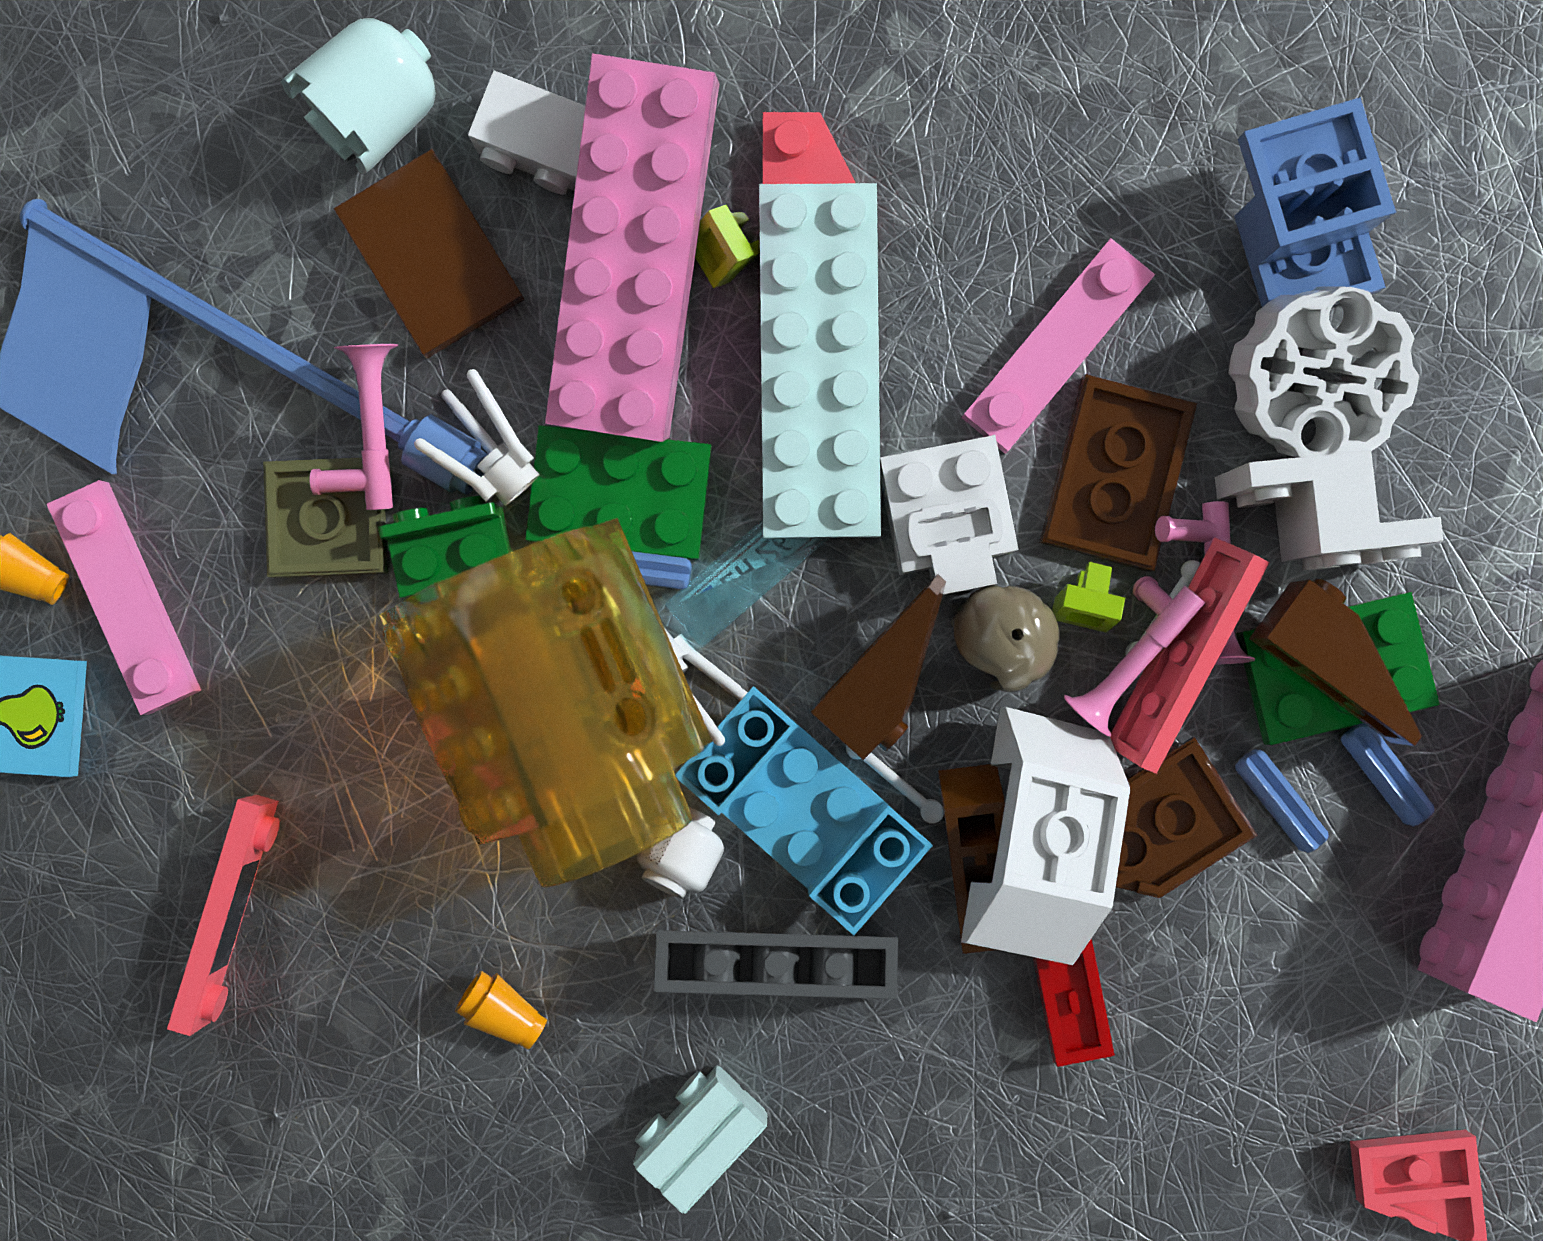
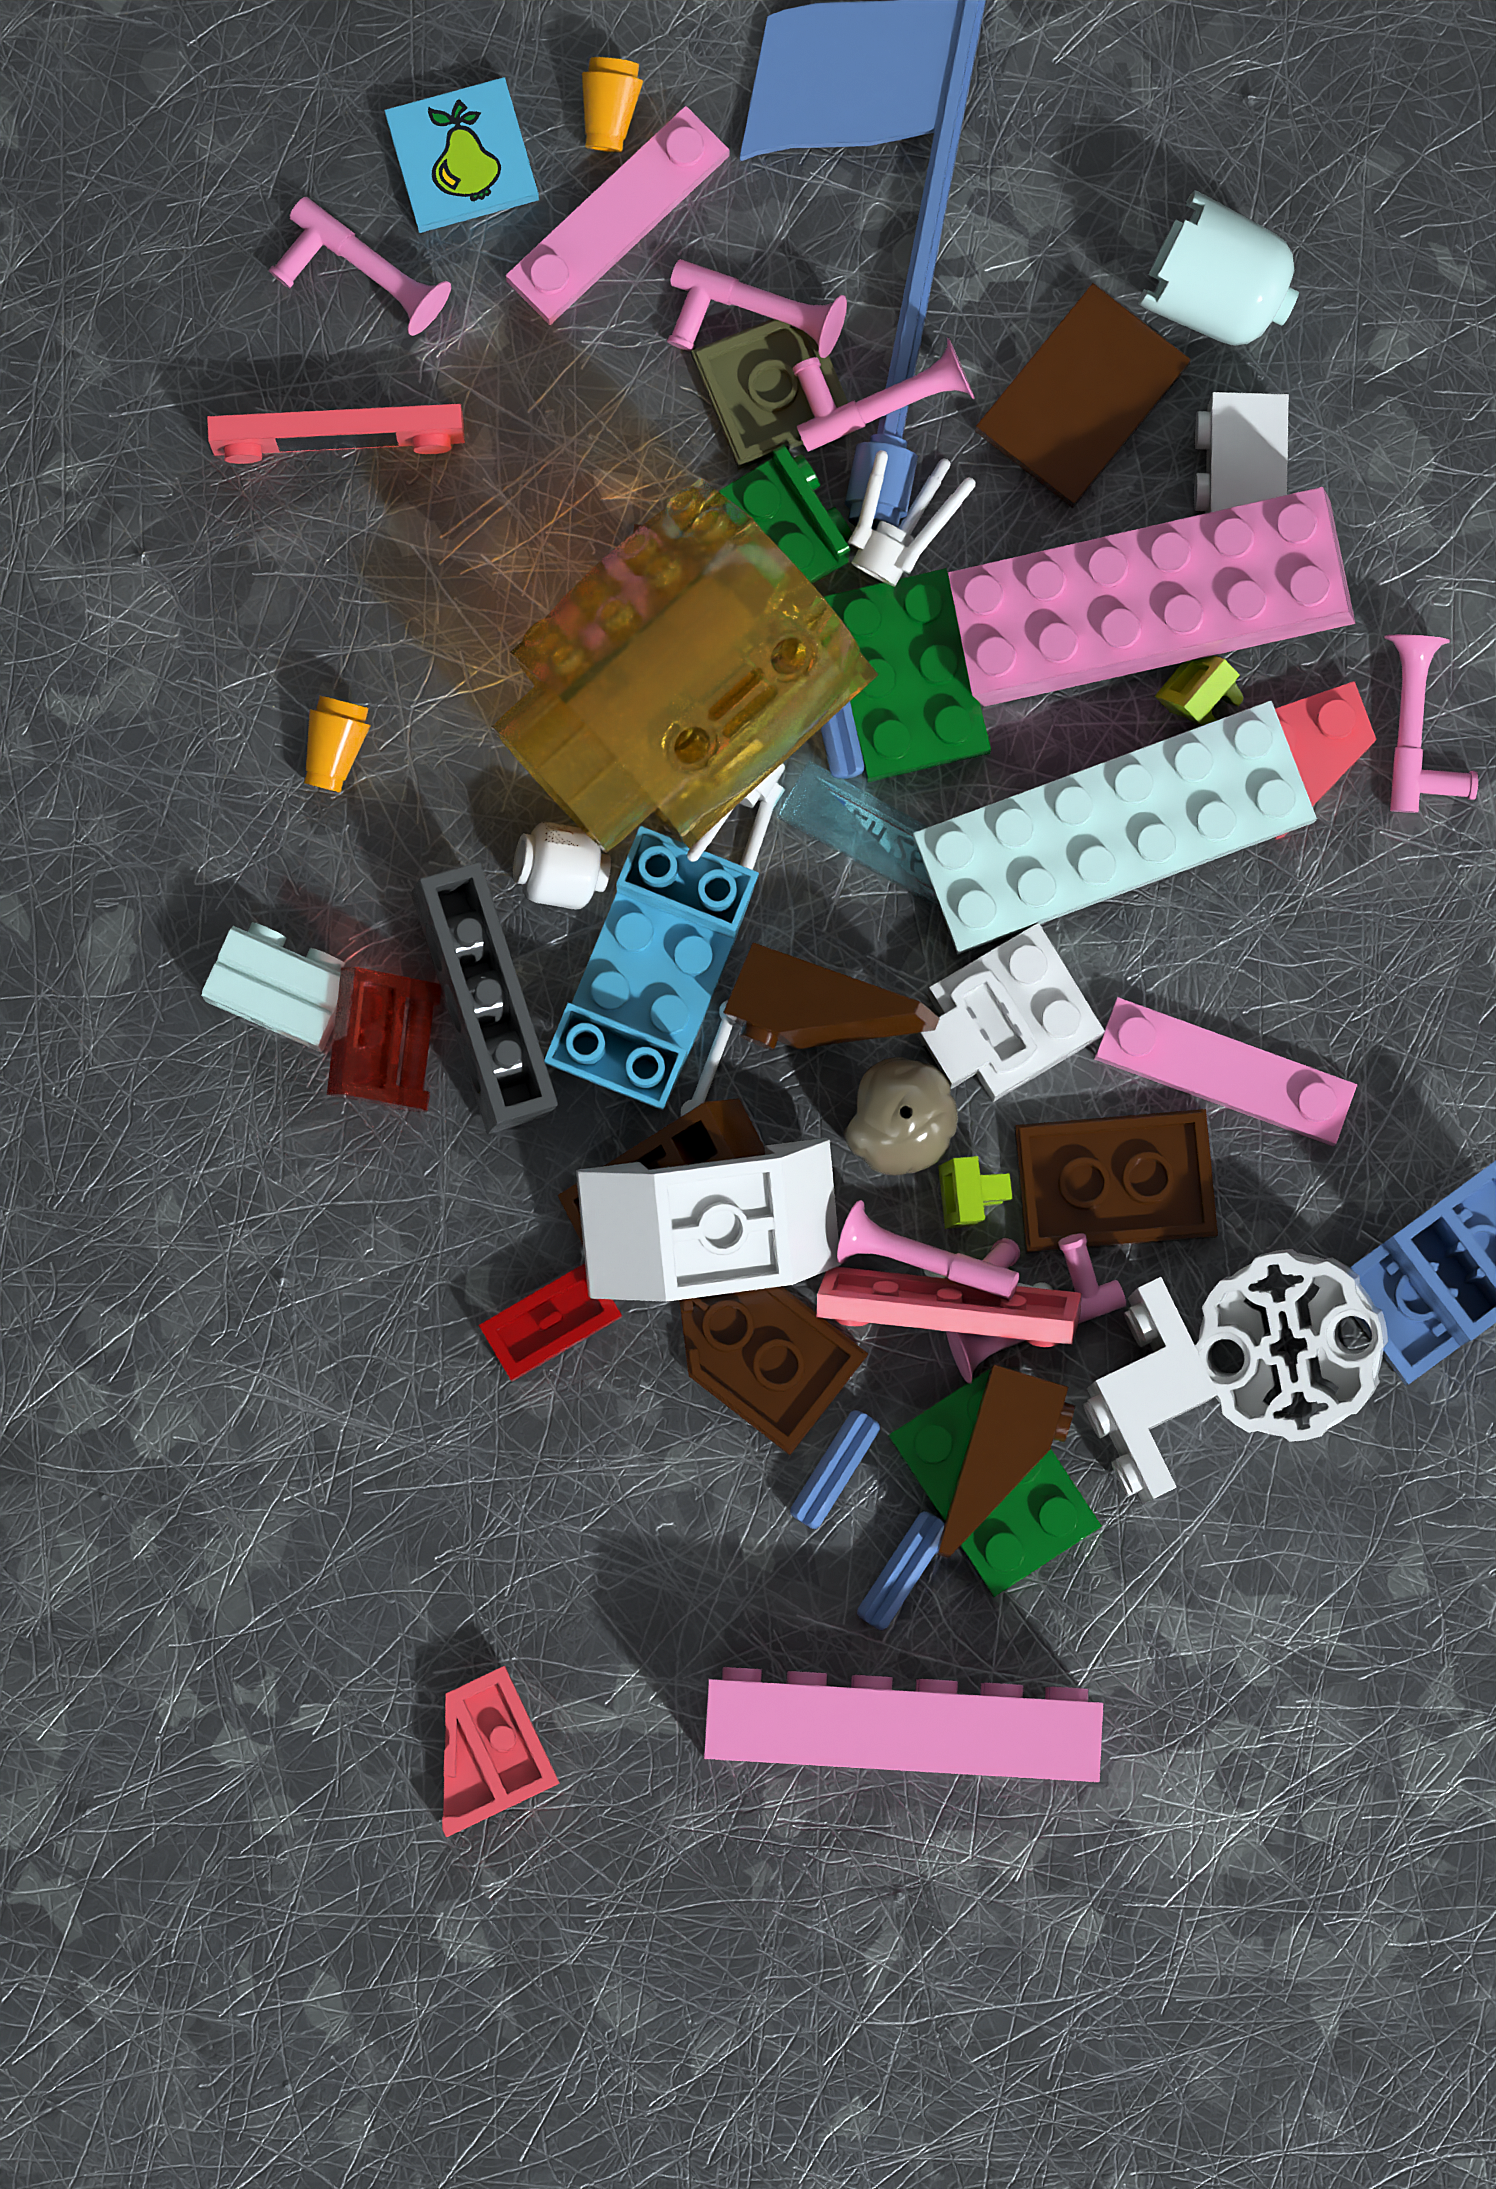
camera: 70 degrees right, 5 degrees down
none -> bright pink piece [268,197,451,336]
none -> clear red plate [327,967,442,1112]
none -> bright pink piece [667,259,847,358]
none -> bright pink piece [1384,634,1478,813]

